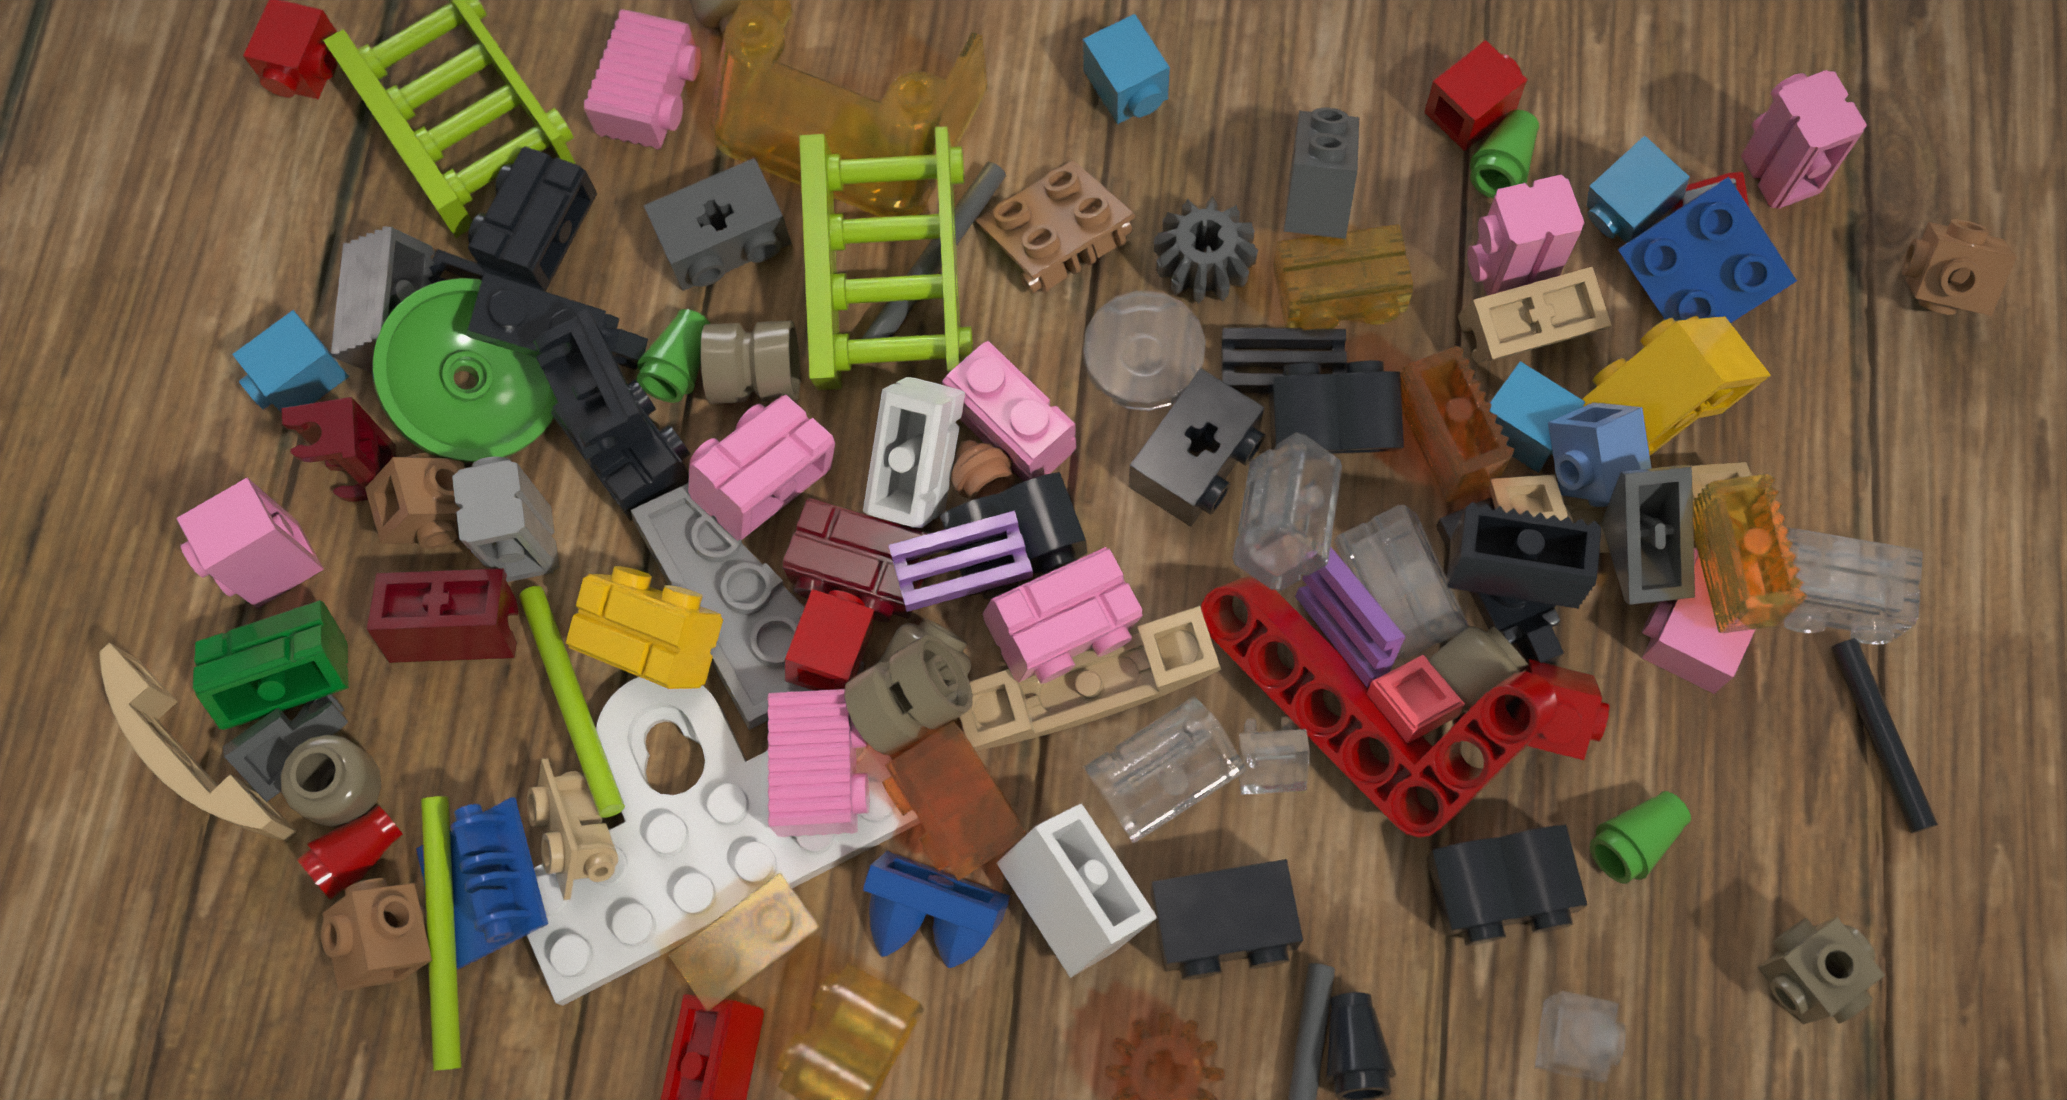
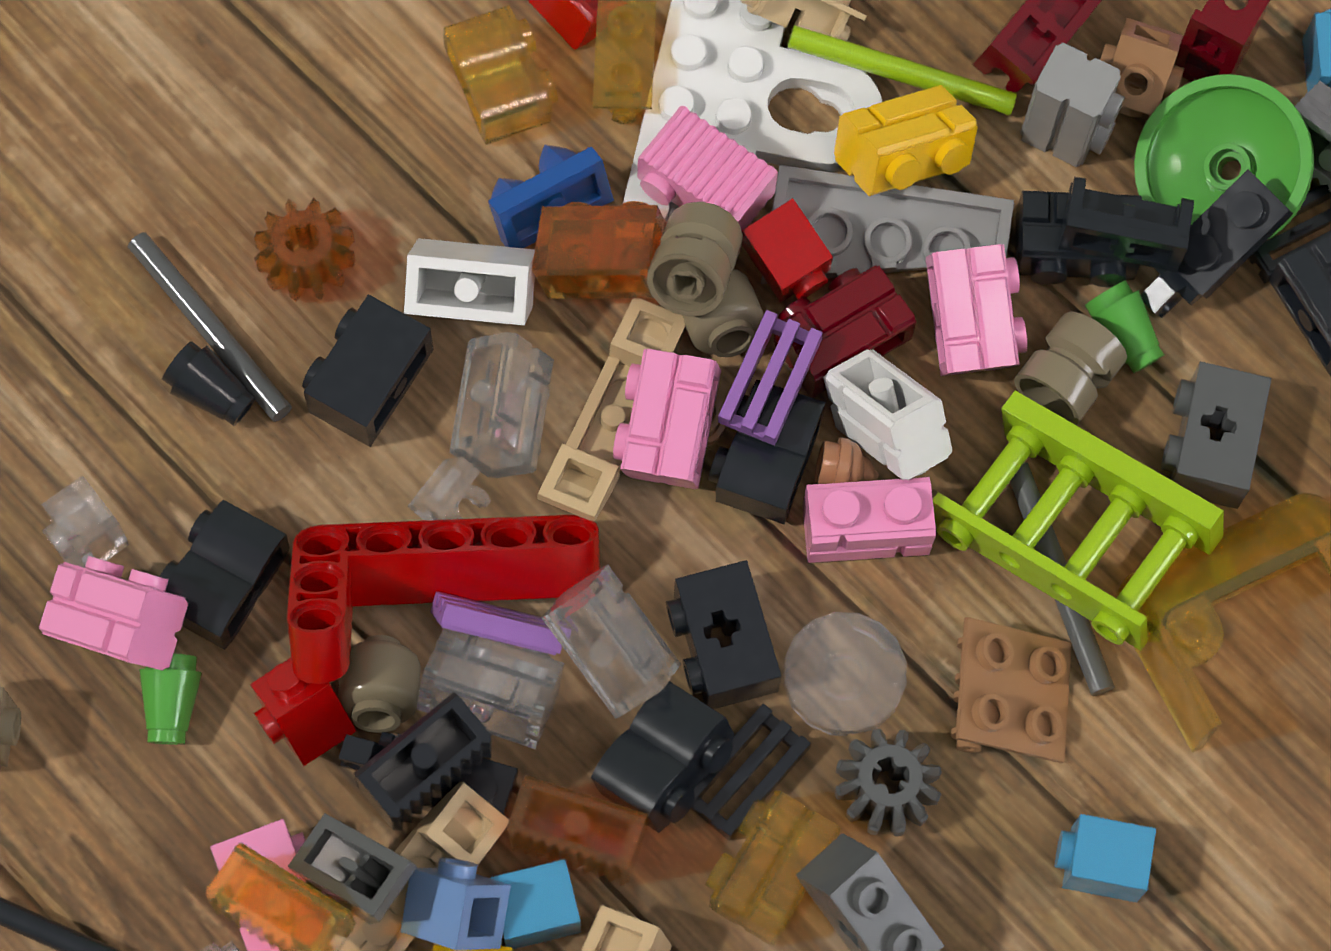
camera: 120 degrees right, 0 degrees up
coral tile [1367,655,1465,744] -> none
none -> bright pink brick [39,556,188,671]

